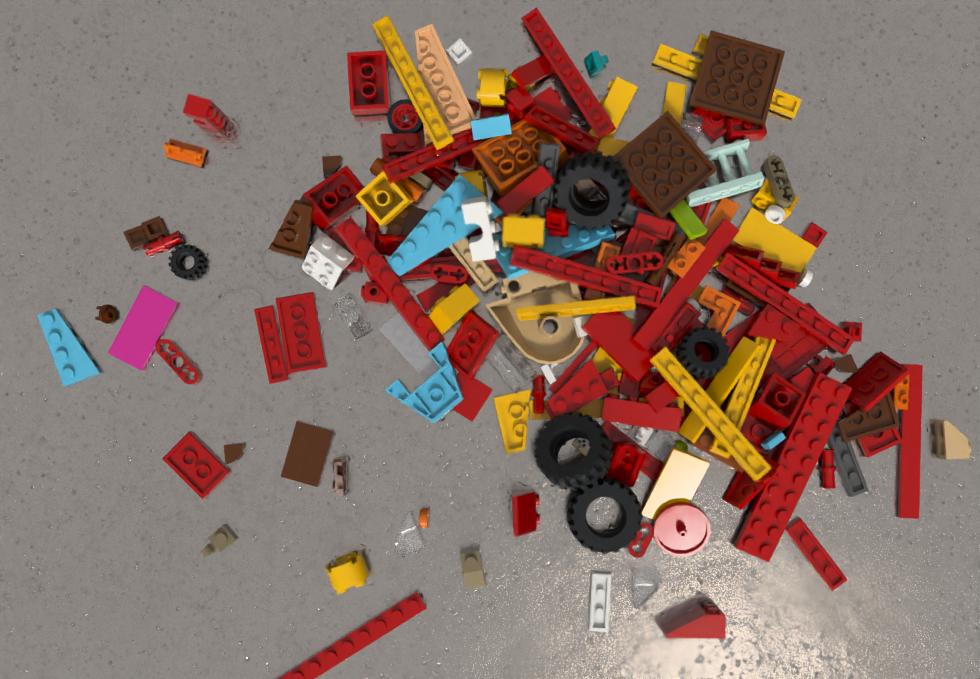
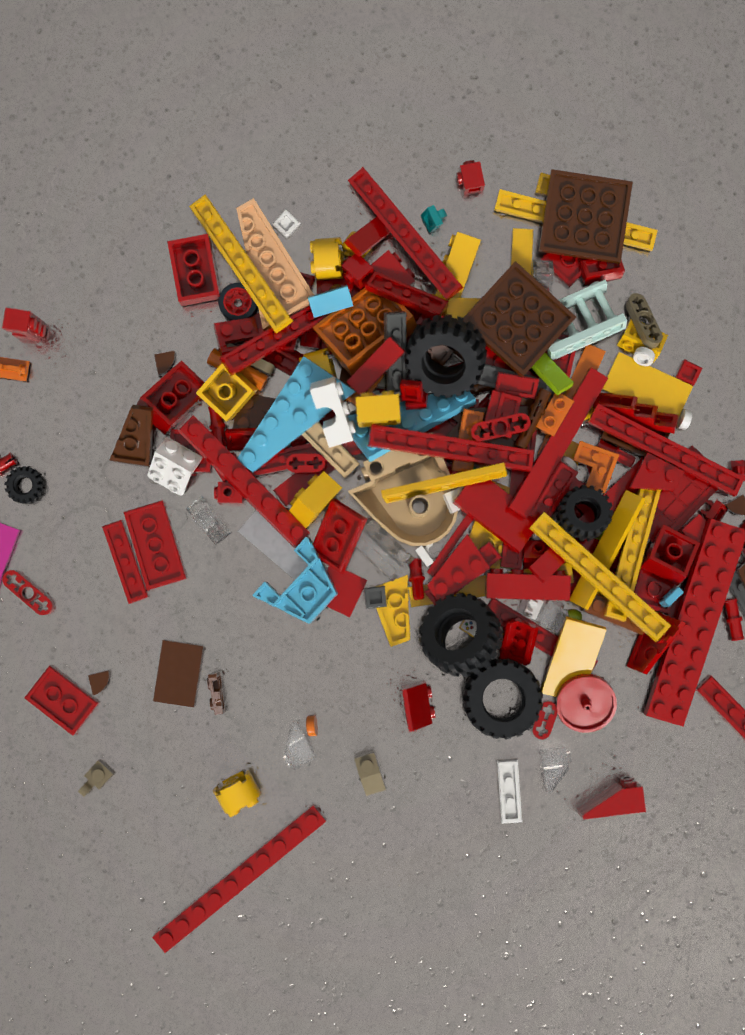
camera: 10 degrees left, 0 degrees up
none -> dark grey tile [364,586,387,609]
none -> red brick [456,160,485,194]

